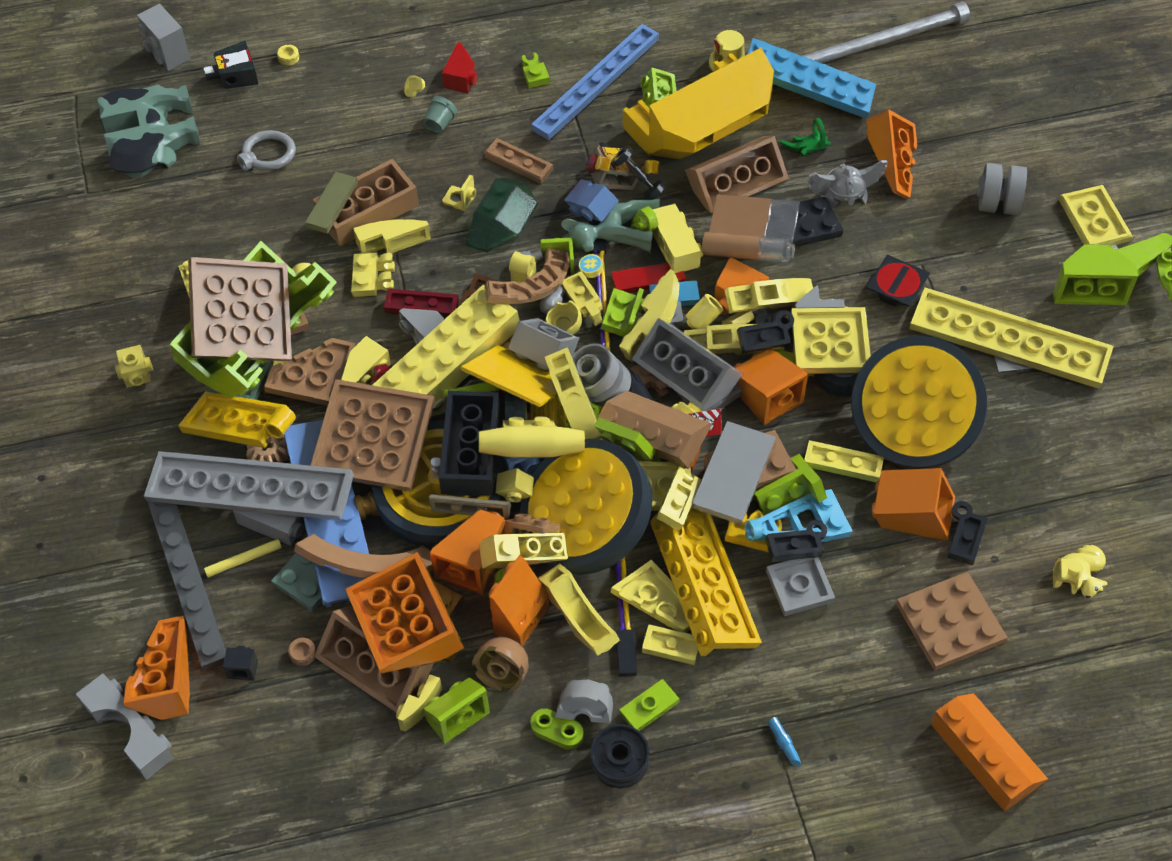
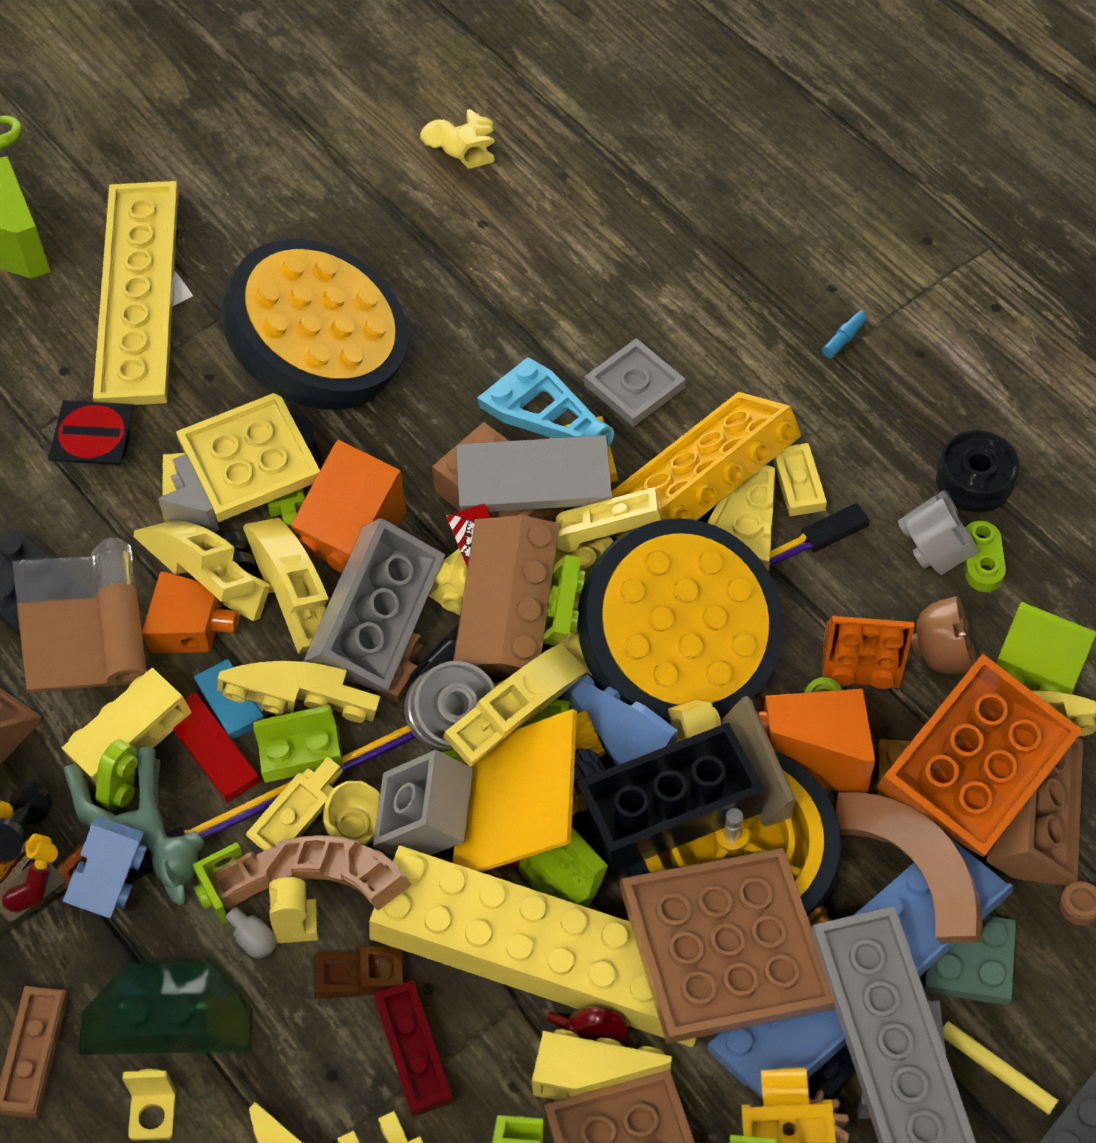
camera: 115 degrees left, 0 degrees up
light grey slope [399,308,445,345] -> none
light yellow plate [479,417,585,458] -> none
light yellow slope [479,533,568,569] -> none
medium nougat bracket [504,514,560,534] -> none
light yellow arch [538,564,620,656] -> none
tile [579,254,603,278] -> none
lime plate [619,679,680,731] -> none
light yellow brick [686,294,723,330] -> none
black hinge [736,310,794,354] -> none
lime bracket [754,454,828,516] -> none
black hinge [765,520,827,562] -> none
light yellow plate [805,440,884,482] -> none
orange slope [872,468,955,540] -> none
medium nougat plate [896,571,1008,671] -> none
orange slope [931,693,1048,812] -> none
black hinge [947,501,988,566] -> none

